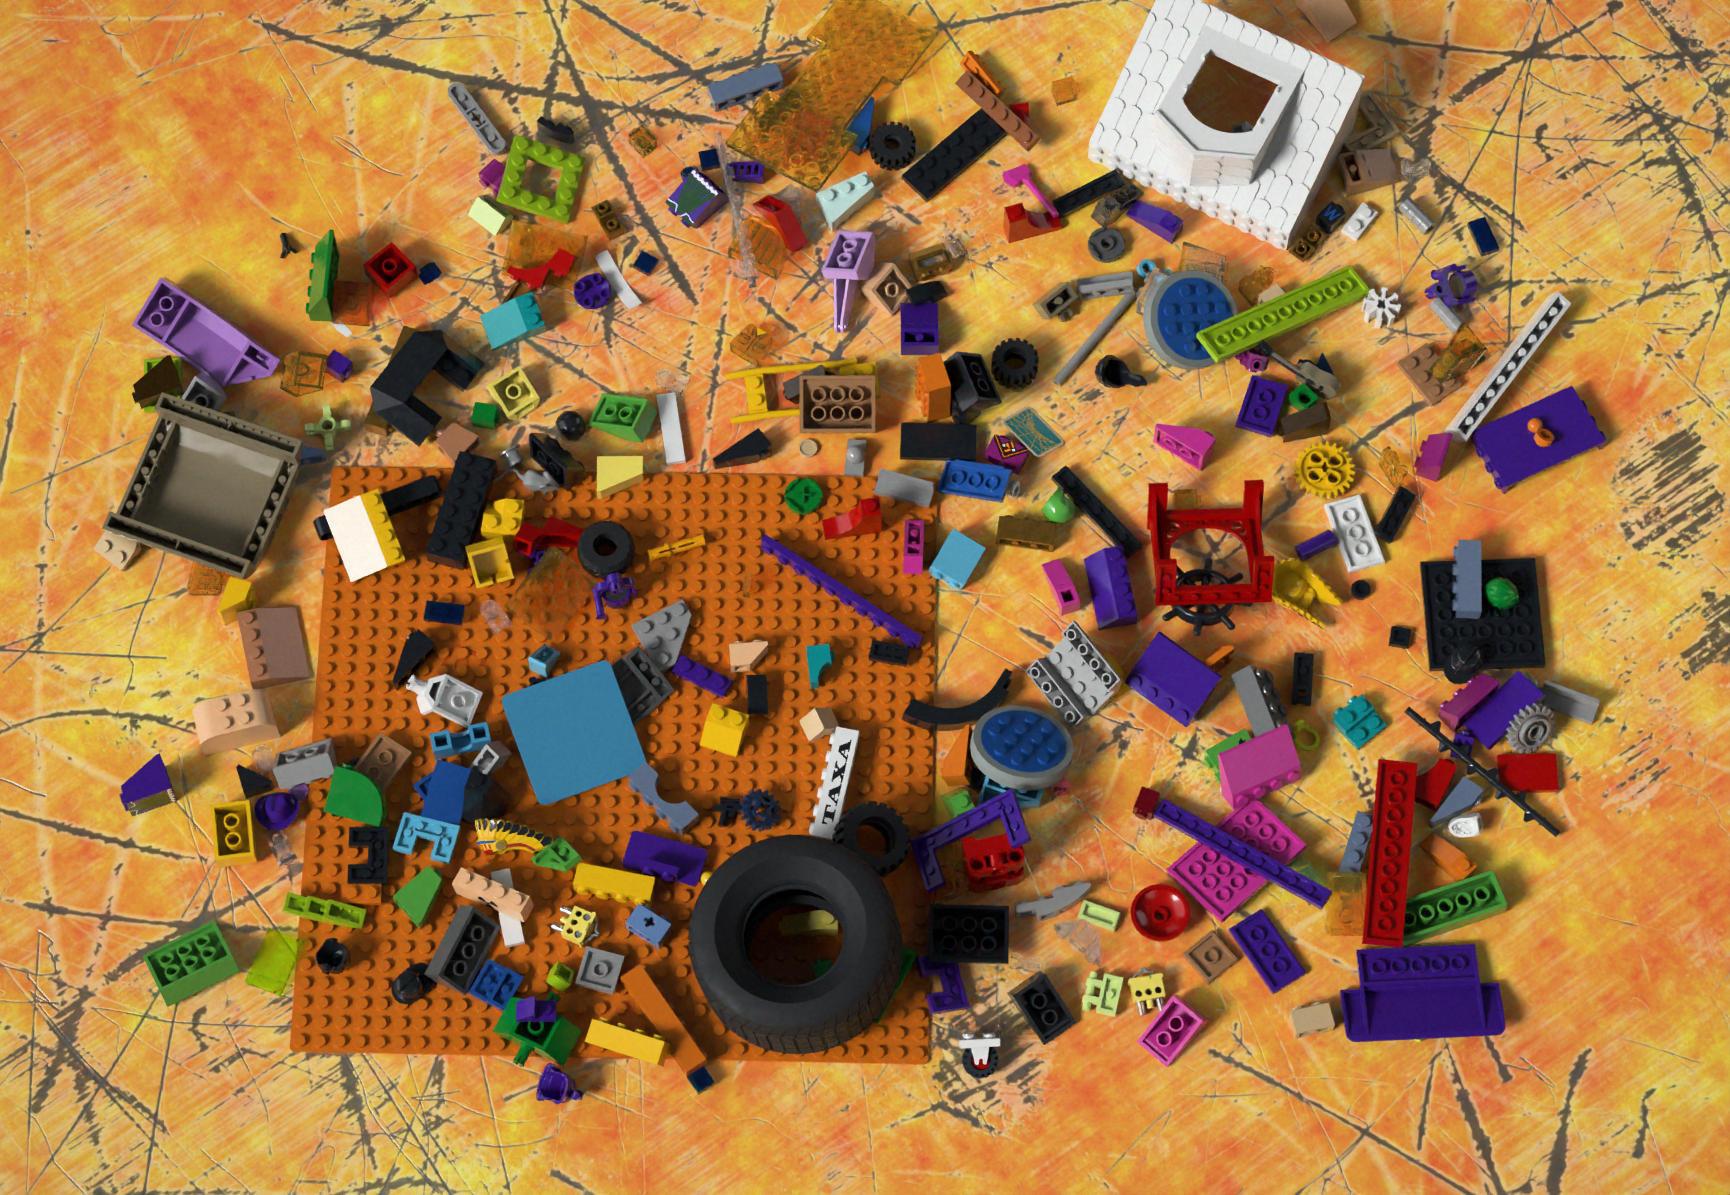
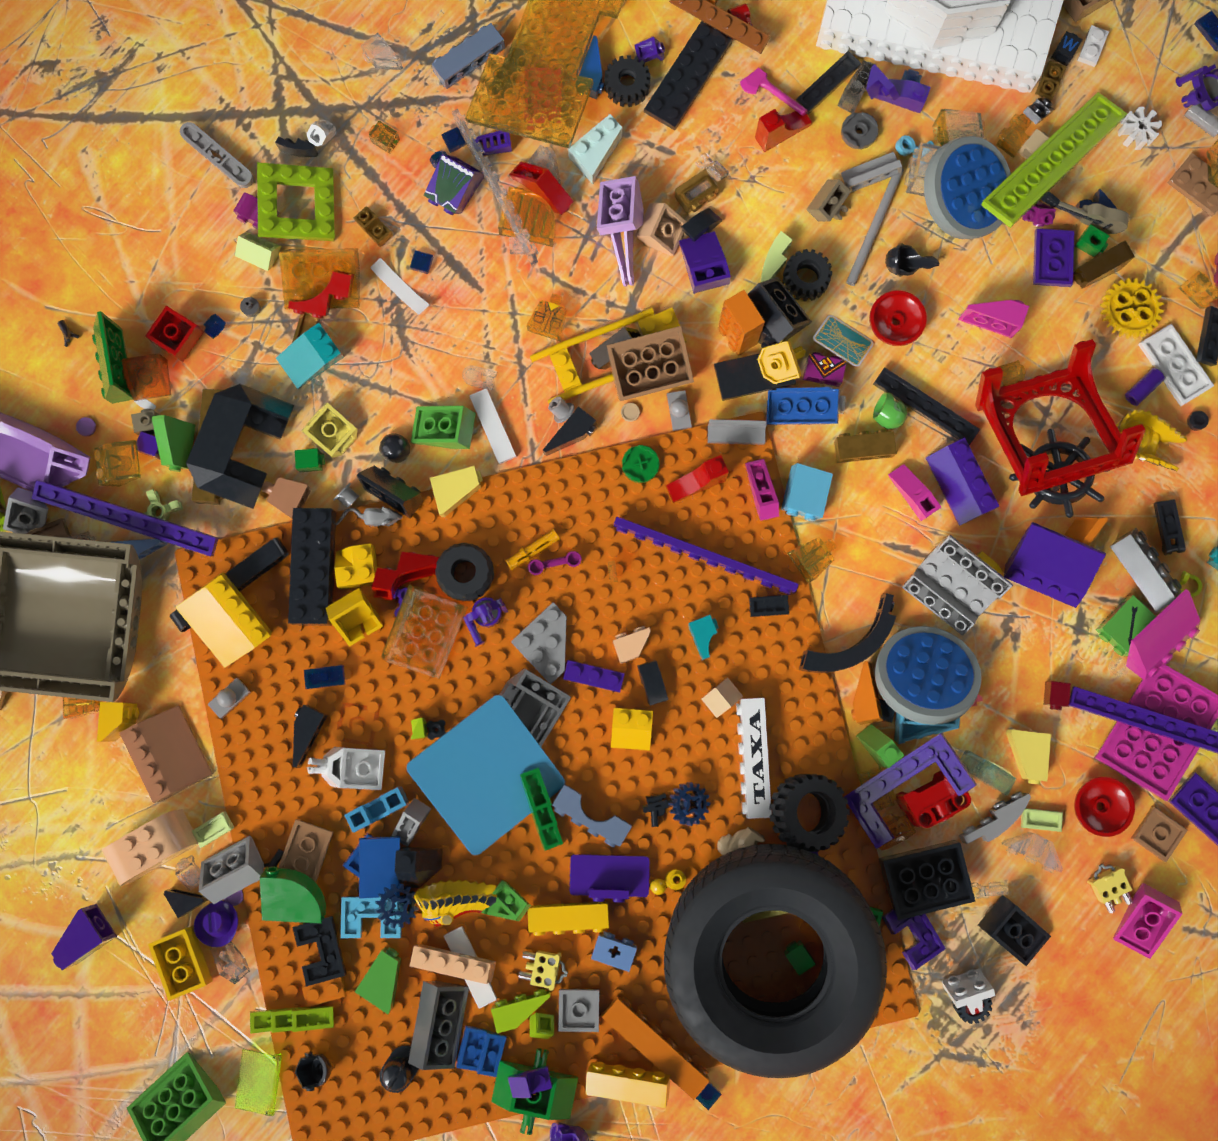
camera: 10 degrees left, 15 degrees up
clear plate [480,600,512,635] -> none
medium azure slope [528,644,561,678] -> none
dark purple dish [574,273,611,309] -> none
yellowish green plate [1082,971,1123,1017] -> none
light grey axle [1399,198,1436,235] -> none
none -> dark purple plate [32,480,219,556]
none -> medium lavender piece [76,417,96,436]
none -> dark tan brick [131,409,160,435]
none -> bright green slope [152,415,196,472]
none -> yellowish green tile [192,811,234,848]
none -> light grey tile [208,678,251,719]
none -> dark grey tile [240,297,261,317]
none -> white rock [307,120,336,146]
none -> clear slope [361,33,403,70]
none -> dark blue gear [375,883,419,928]
none -> lime slope [411,718,428,739]
none -> lime slope [491,989,551,1033]
none -> green slope [520,768,563,851]
none -> magenta bar [528,551,581,575]
none -> light grey piece [548,397,574,423]
none -> dark purple bracket [634,37,665,62]
none -> yellow piece [757,340,806,384]
none -> yellowish green slope [760,231,793,282]
none -> clear yellow torso [787,537,836,583]
none -> dark purple slope [866,64,900,101]
none -> red dish [869,290,927,346]
none -> clear blue piece [901,69,922,83]
none -> clear light blue slope [960,750,1016,796]
none -> light yellow slope [1006,730,1051,785]
none -> slope [1023,97,1055,124]

